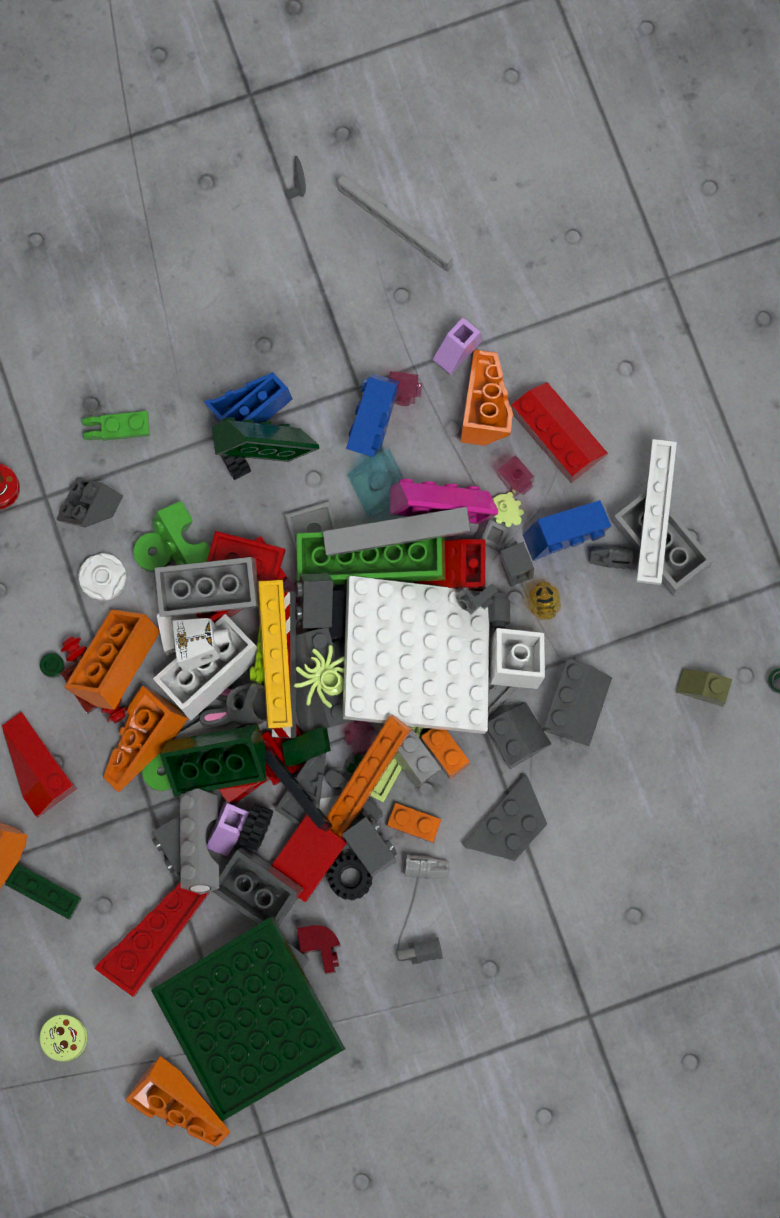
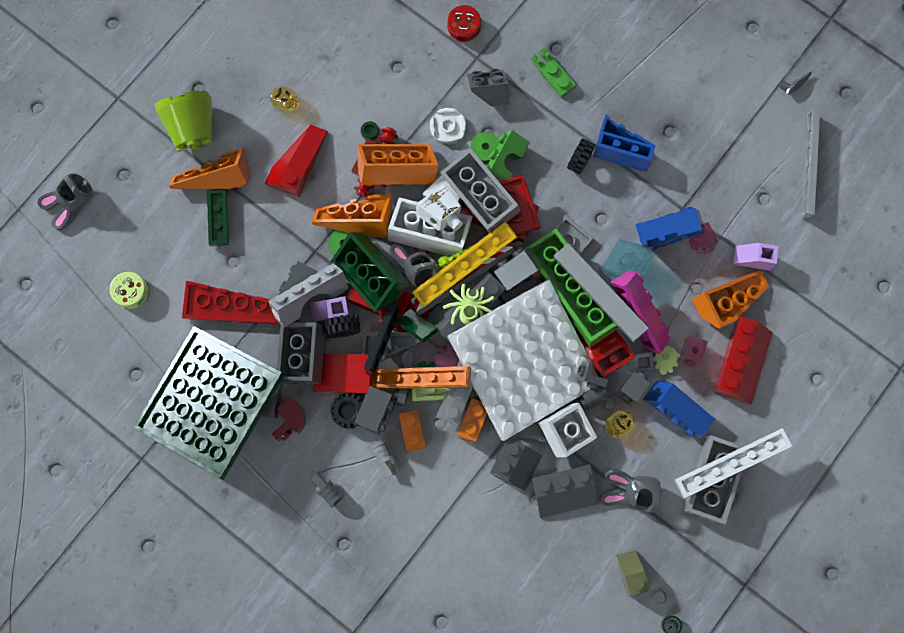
camera: 50 degrees right, 0 degrees up
orange wedge [125,1056,230,1147] -> none
dark green slope [212,418,319,462] -> none
dark grey wing [463,775,547,861] -> none
dark grey hinge [590,546,634,570] -> none
none -> dark grey piece [600,469,660,513]

